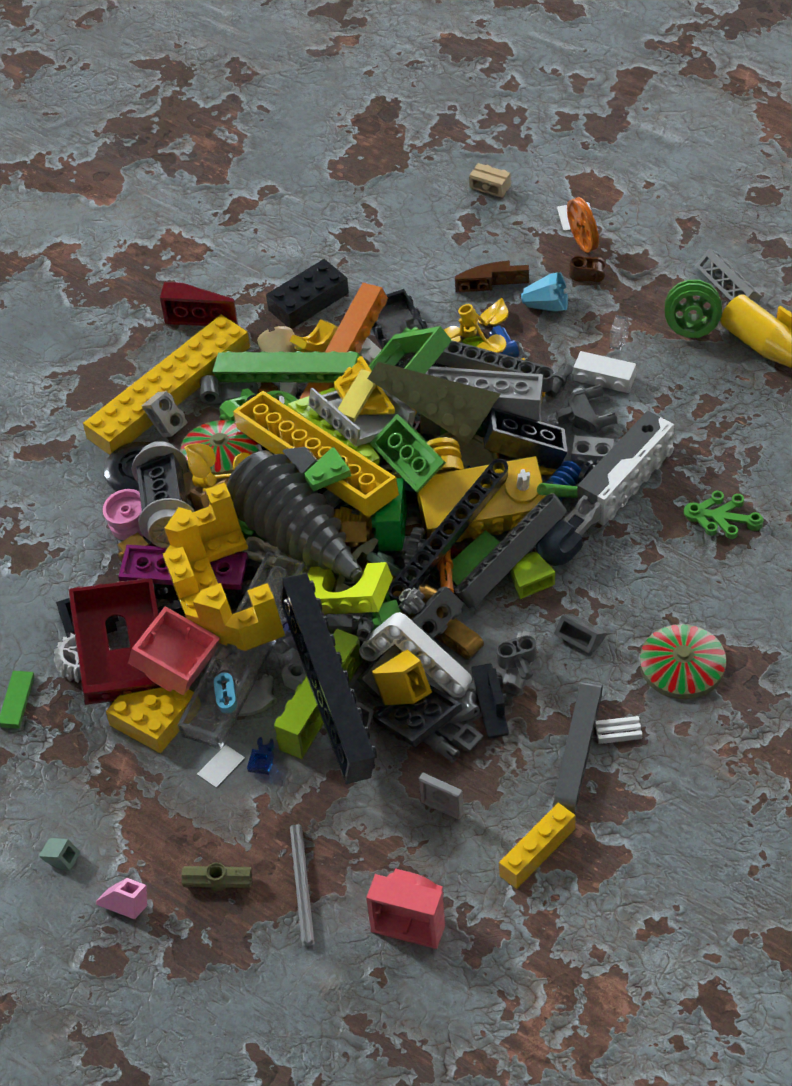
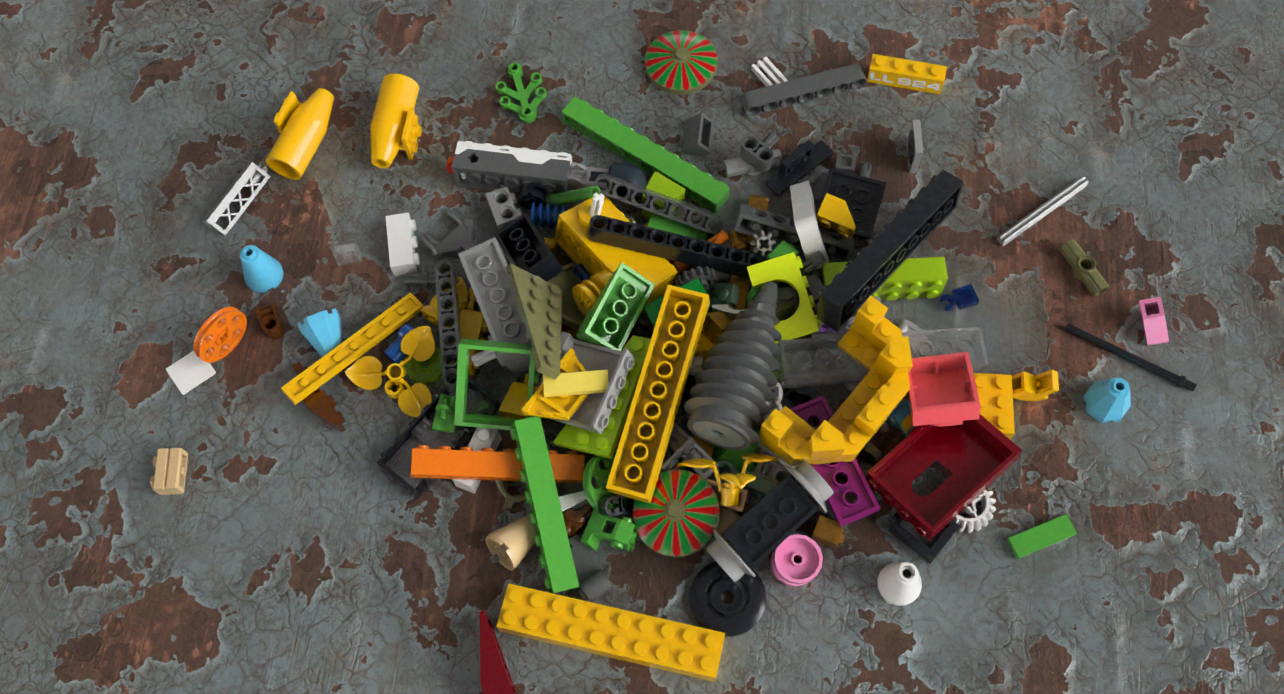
camera: 120 degrees left, 15 degrees up
sand green brick [39,838,80,870] -> none
light grey brick [142,391,188,437] -> none
white sticker [197,745,245,787] -> none
medium azure beam [214,673,237,713] -> none
black brick [266,259,349,329] -> none
dark grey tile [283,447,318,474] -> none
yellow arch [289,319,338,352] -> none
bright green wing [304,447,351,491] -> none
coral container [366,868,445,949] -> none
bright green wheel [665,280,722,338] -> none
none -> medium azure cone [240,245,284,293]
none -> yellow plate [281,292,424,405]
none -> yellow piece [370,74,422,169]
none -> bright green brick [561,97,730,213]
none -> white cone [877,562,922,606]
none -> yellow brick [1012,370,1059,401]
none -> black bar [1064,323,1197,391]
none -> medium azure cone [1083,378,1131,423]

